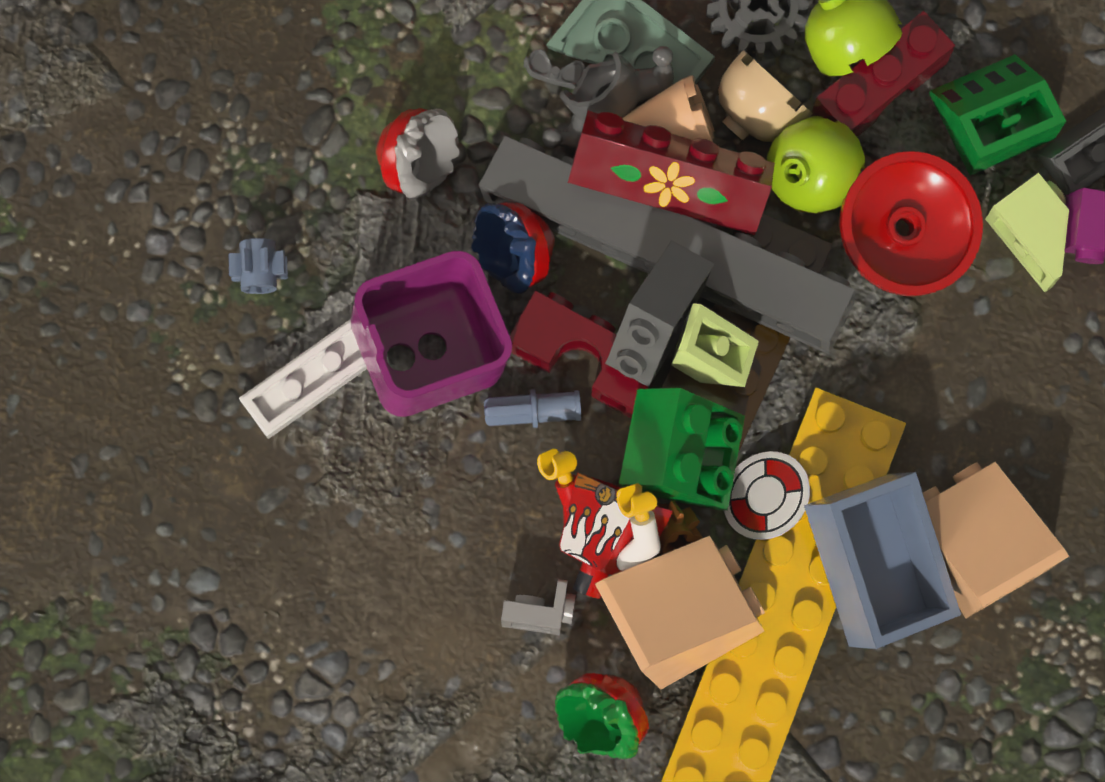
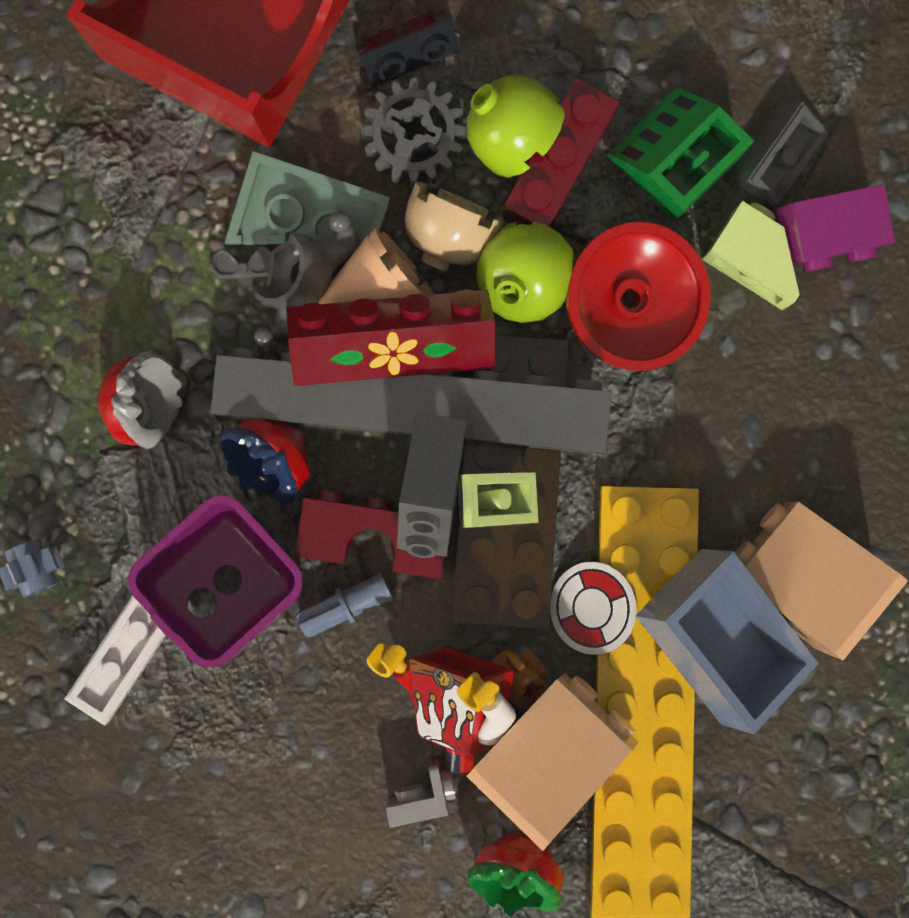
camera: 15 degrees left, 10 degrees up
green slope [619,388,745,511] -> none

